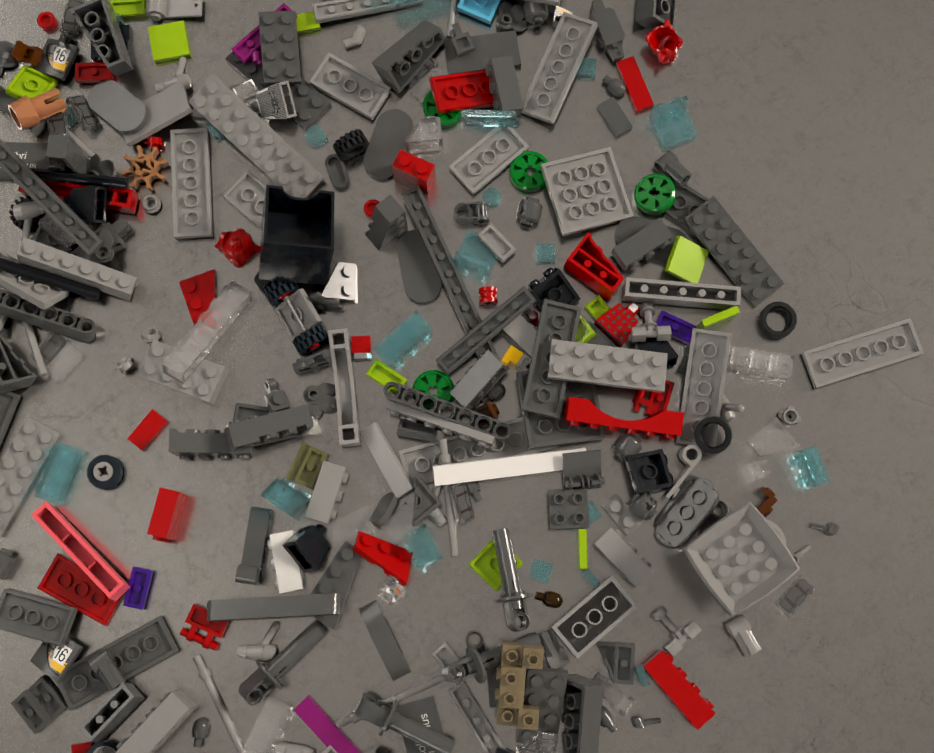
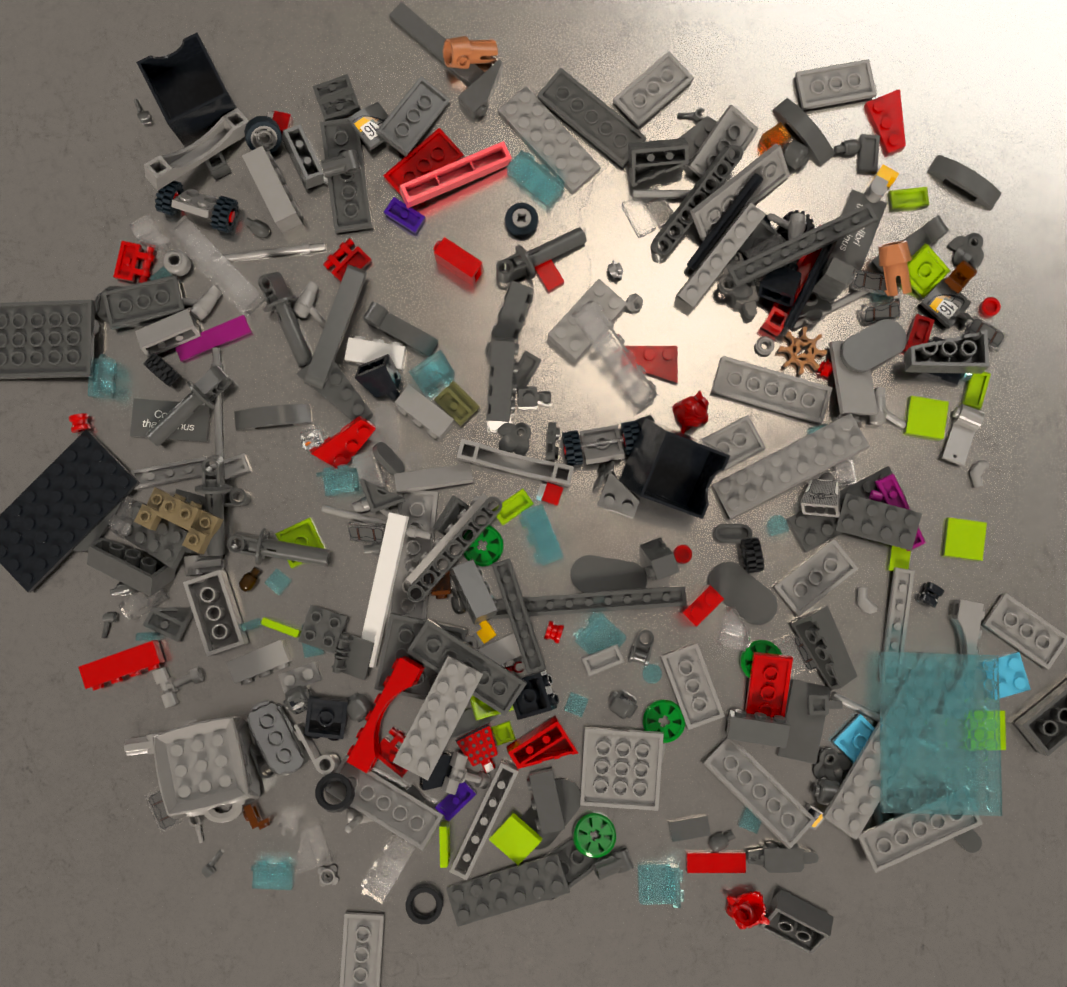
camera: 110 degrees right, 5 degrees up
clear light blue tile [461,110,520,128] -> none
none -> dark grey piece [496,227,587,284]

